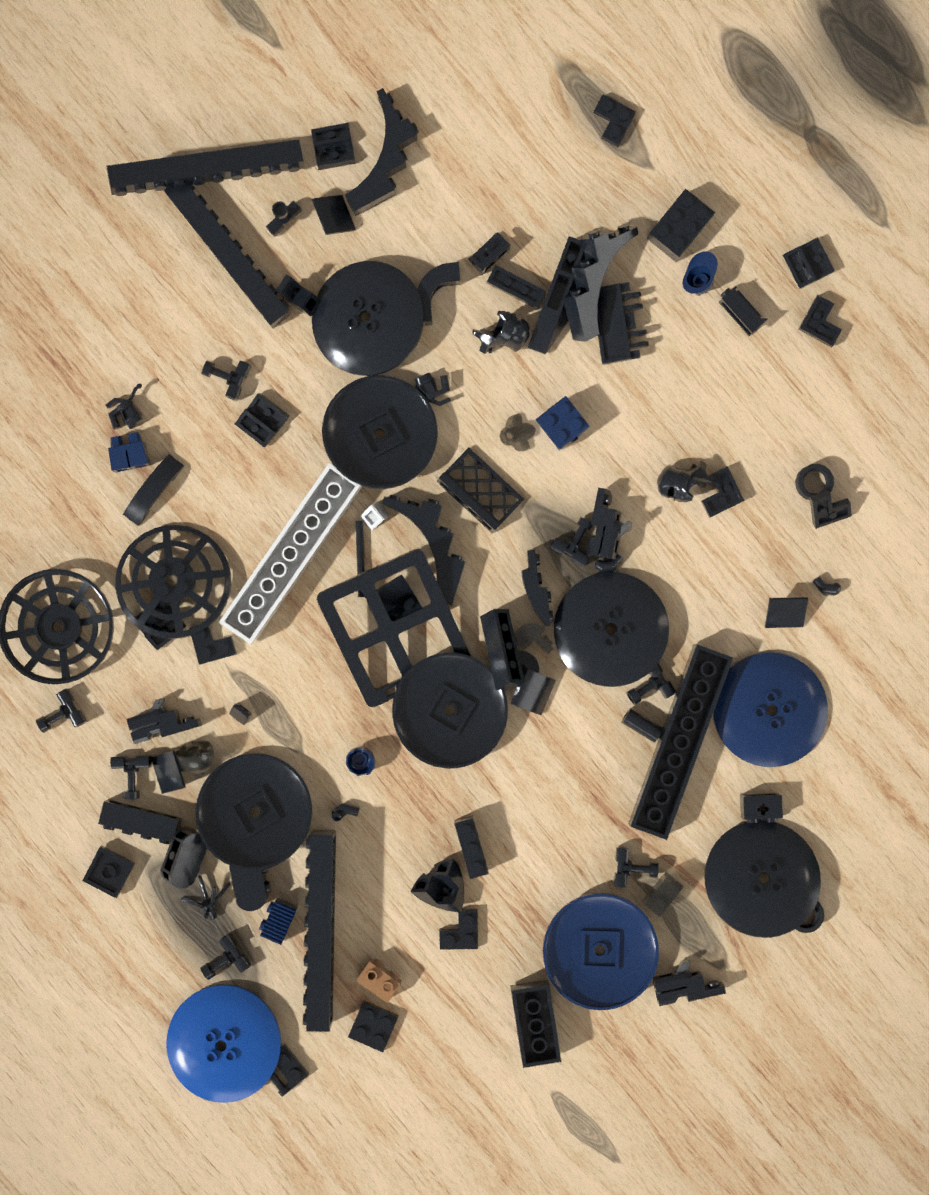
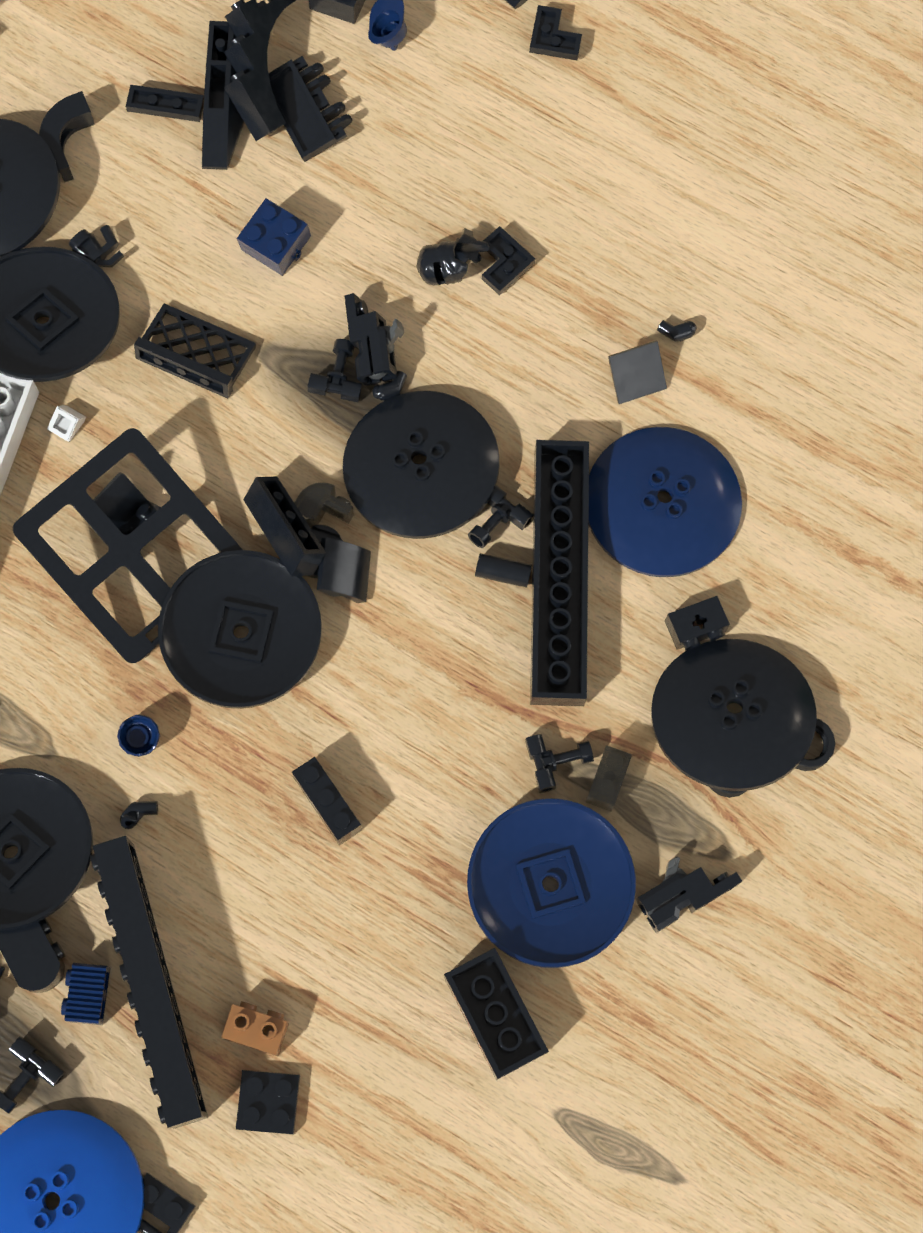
camera: 20 degrees left, 15 degrees down
black bar [356,521,365,597] -> none
black arch [382,495,465,606] -> none
black brick [411,859,464,913] -> none
black plate [439,909,478,950] -> none
black hinge [468,232,511,275] -> none
black piece [472,311,530,354] -> none
clear smoke plate [499,414,536,452] -> none
black slope [521,550,554,626] -> none
black window [718,286,768,336] -> none
black tyre [795,464,834,500] -> none
black plate [810,490,852,529] -> none

